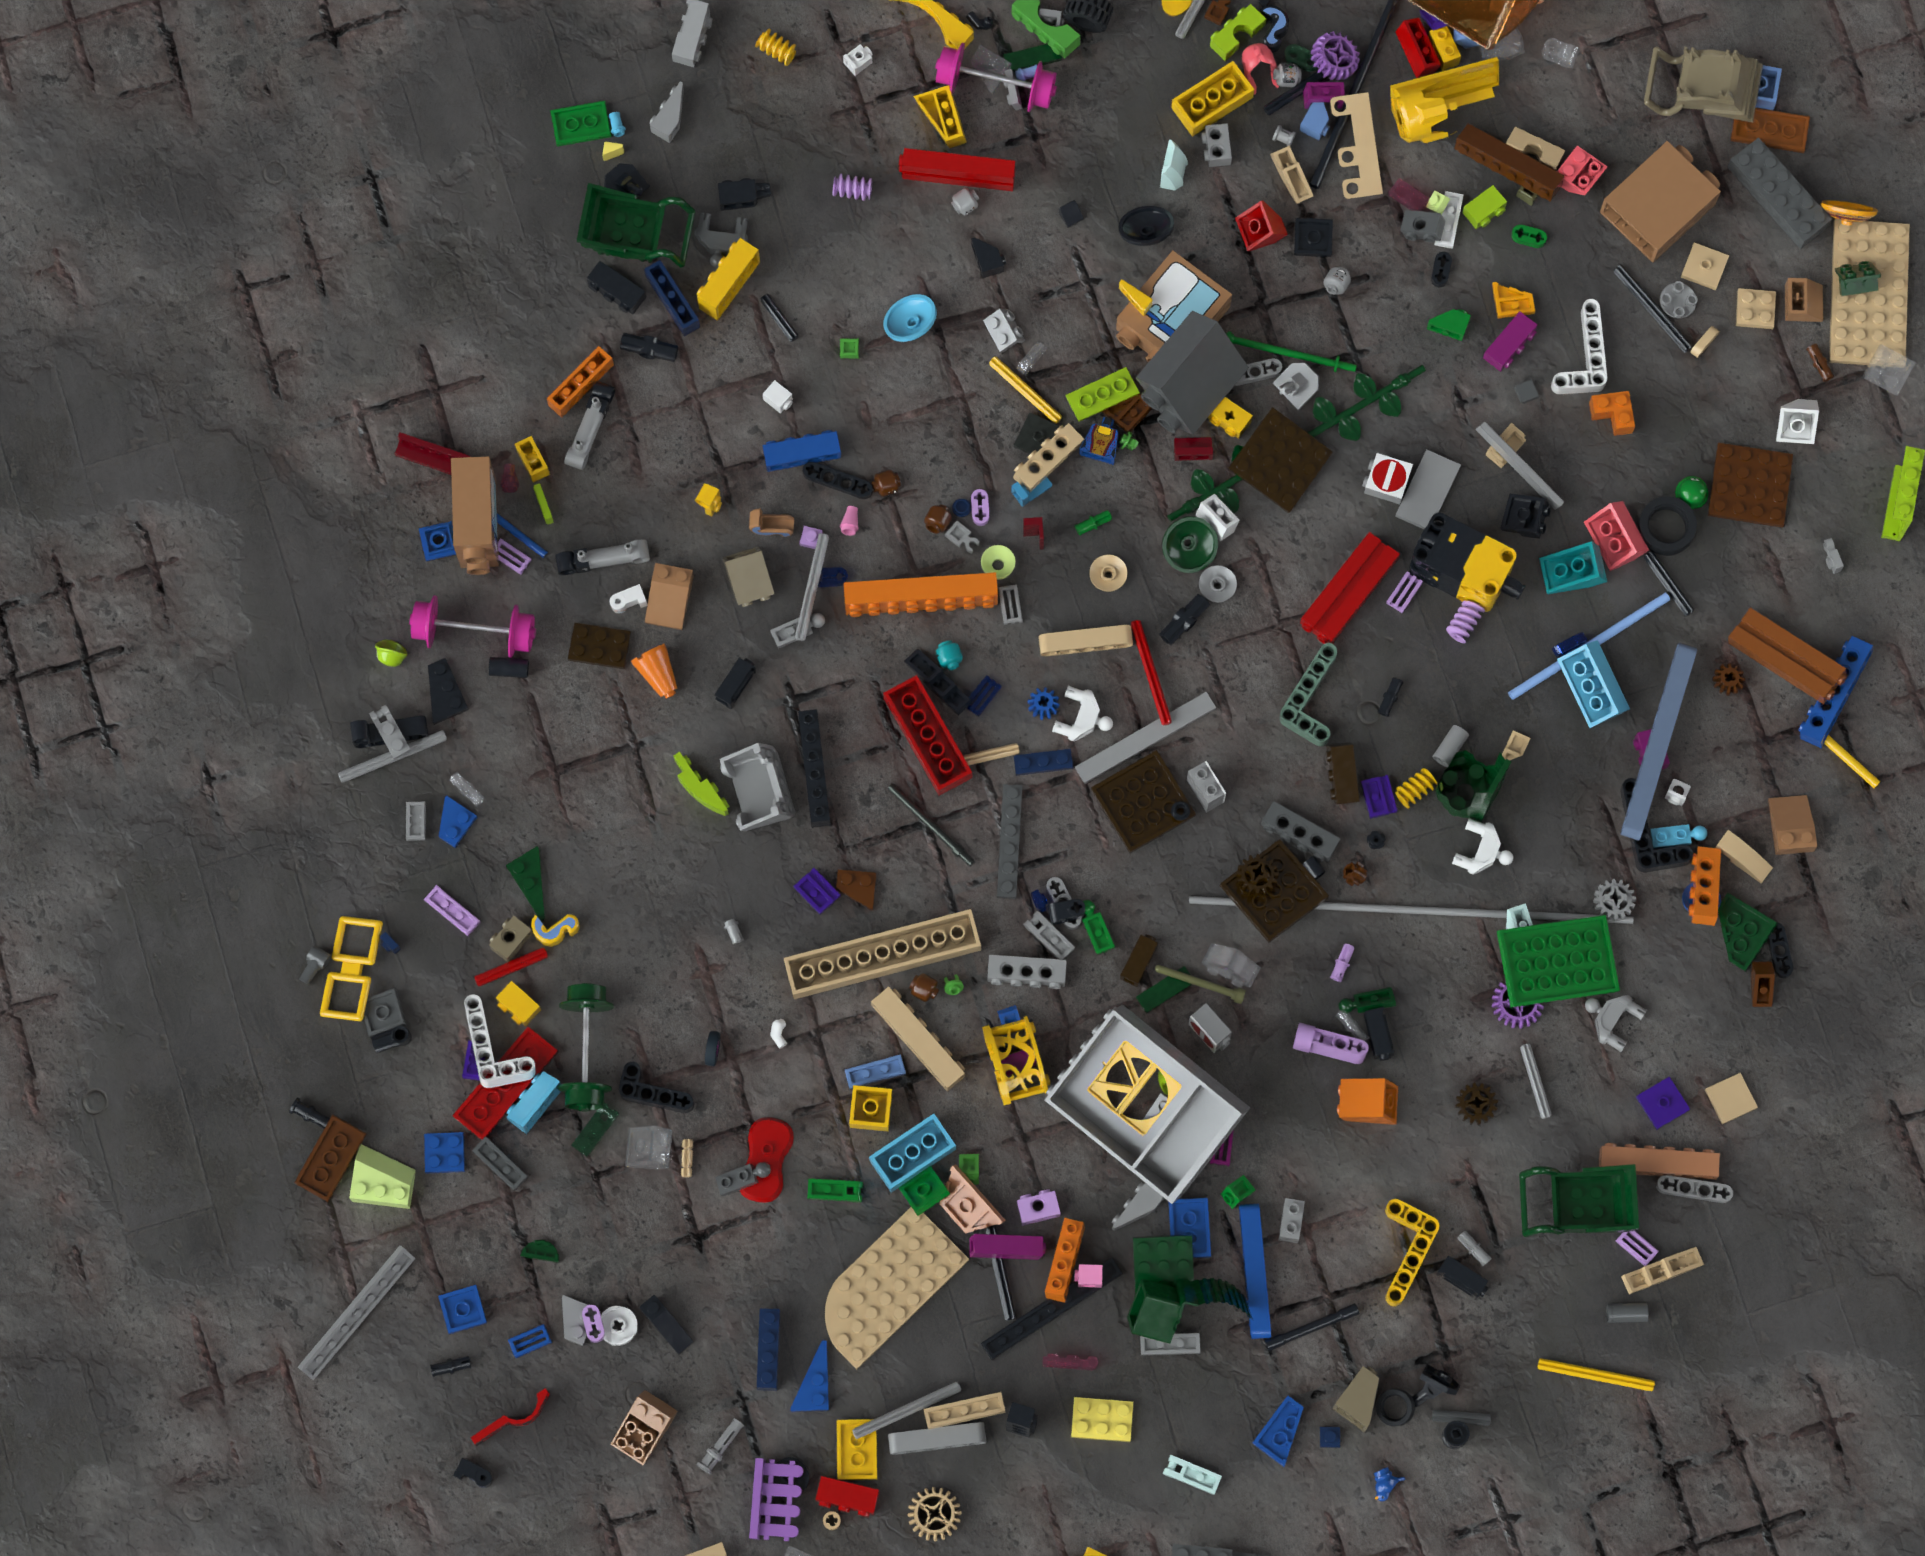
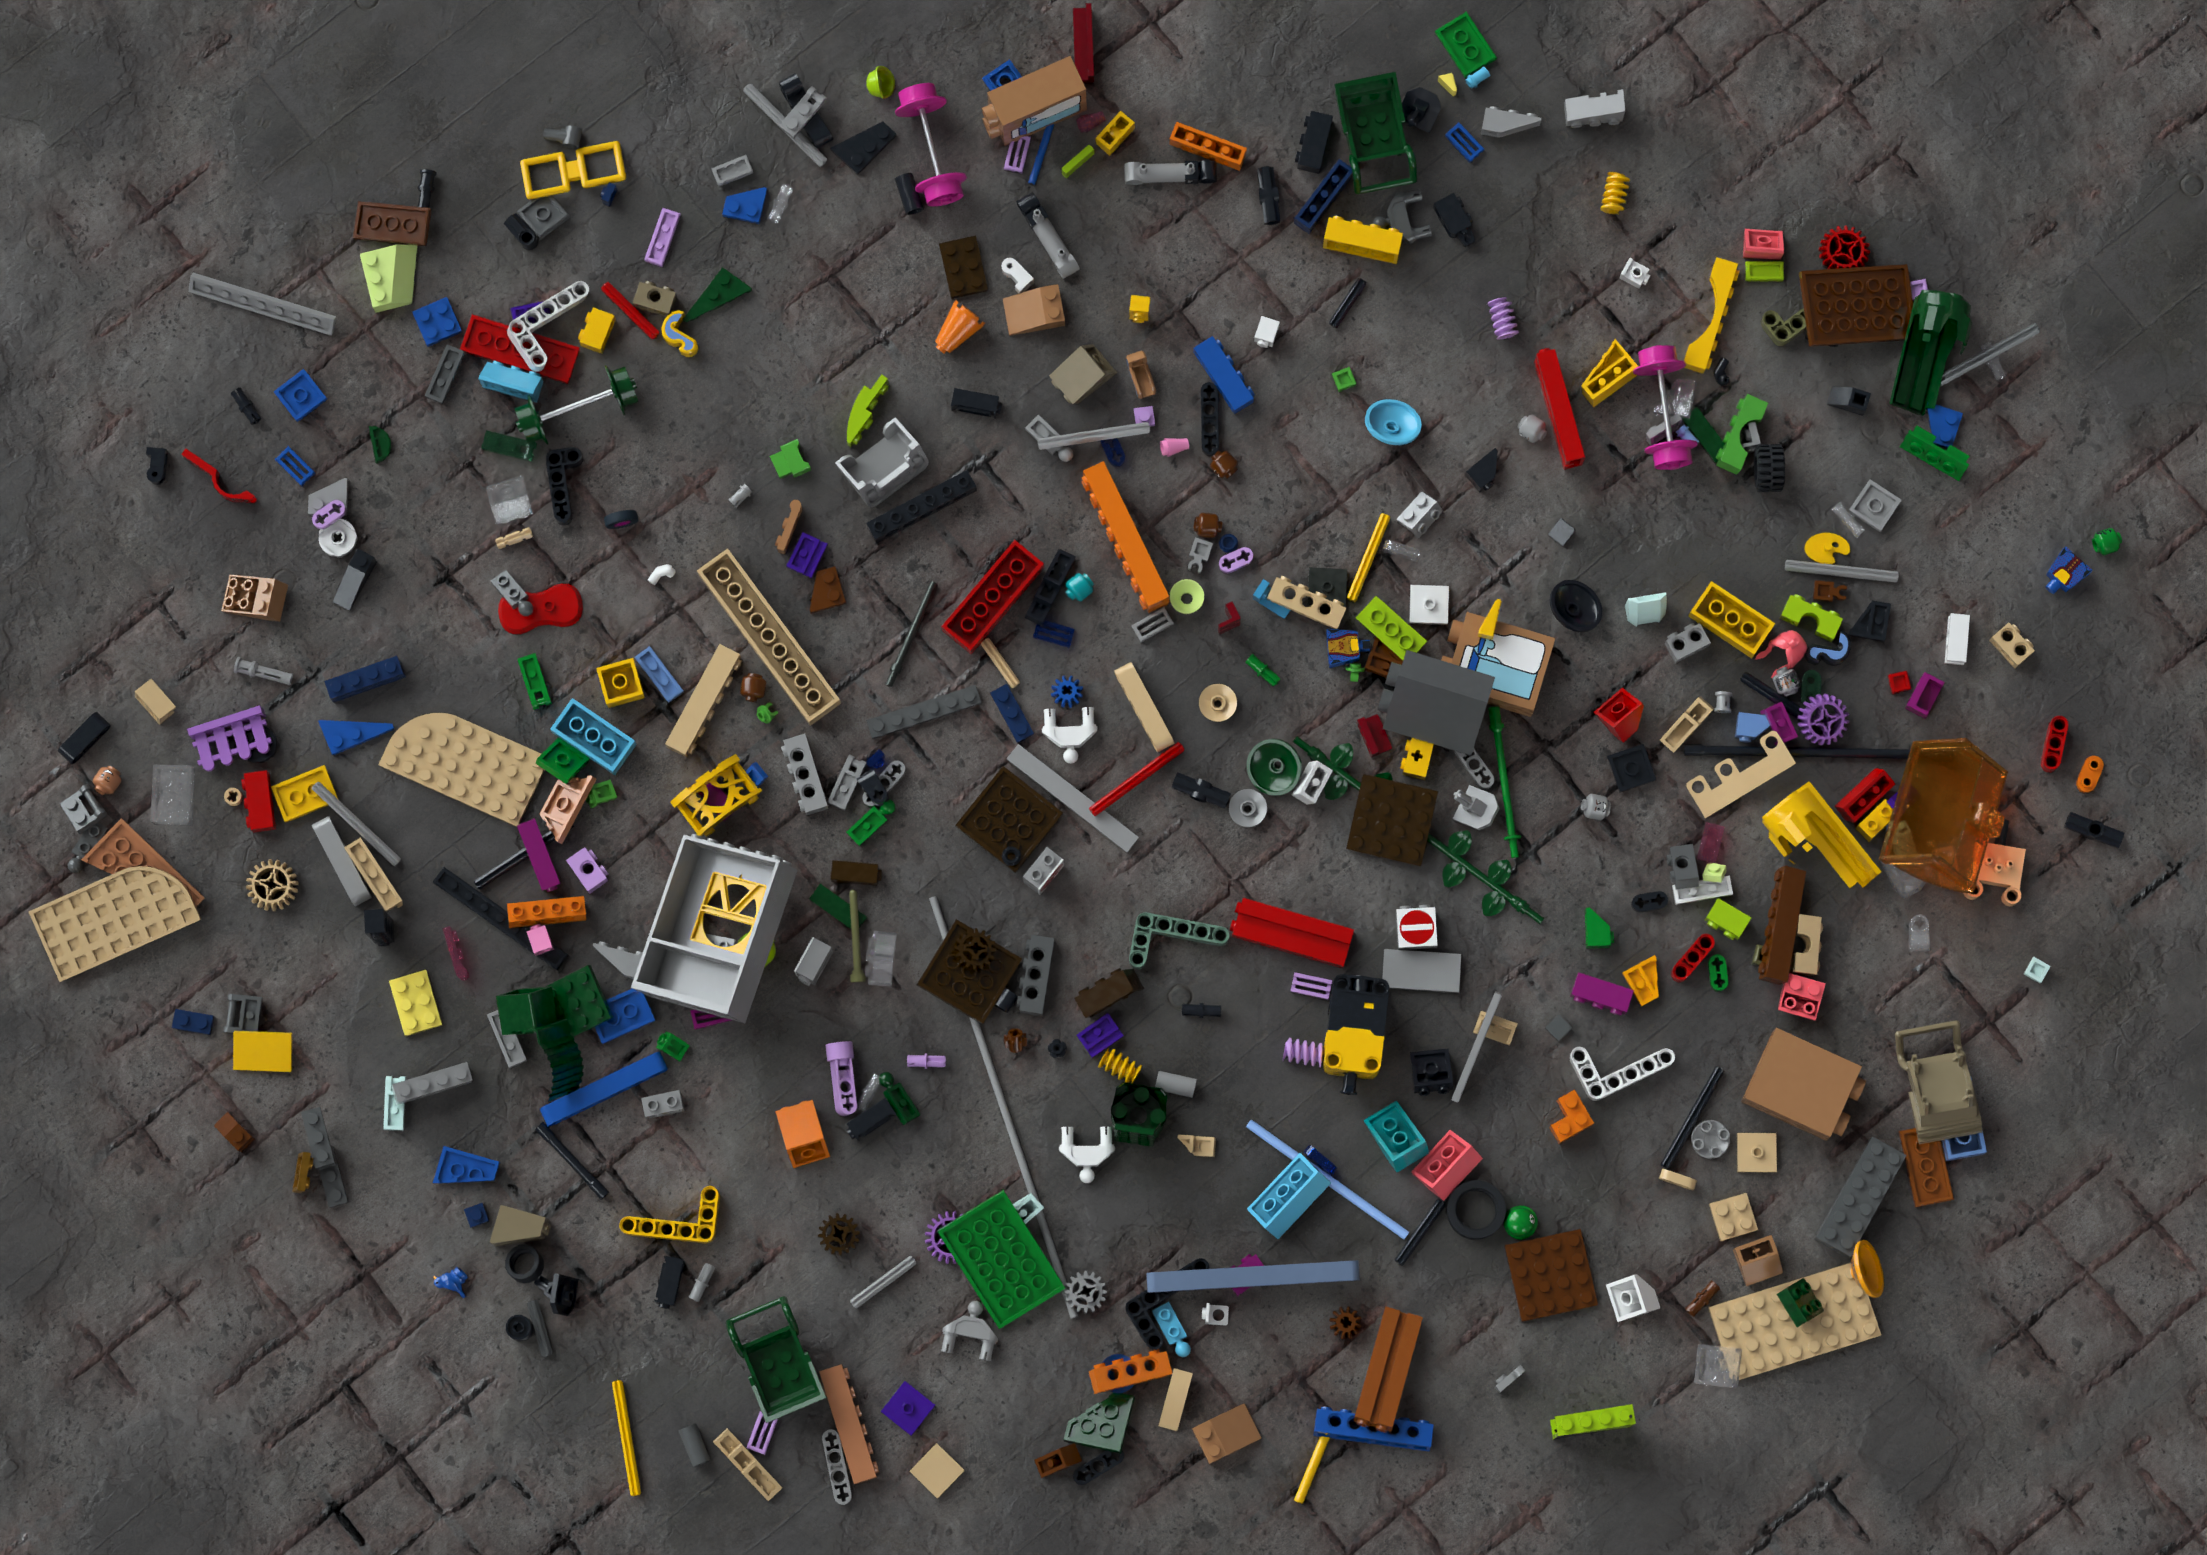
camera: 70 degrees right, 5 degrees up
none -> light grey brick [391,1062,473,1105]
none -> bright green piece [770,439,811,479]
none -> medium nougat plate [775,500,802,555]
none -> white plate [1409,585,1449,625]
none -> blue tile [1445,122,1484,163]
none -> red beam [1671,934,1715,982]

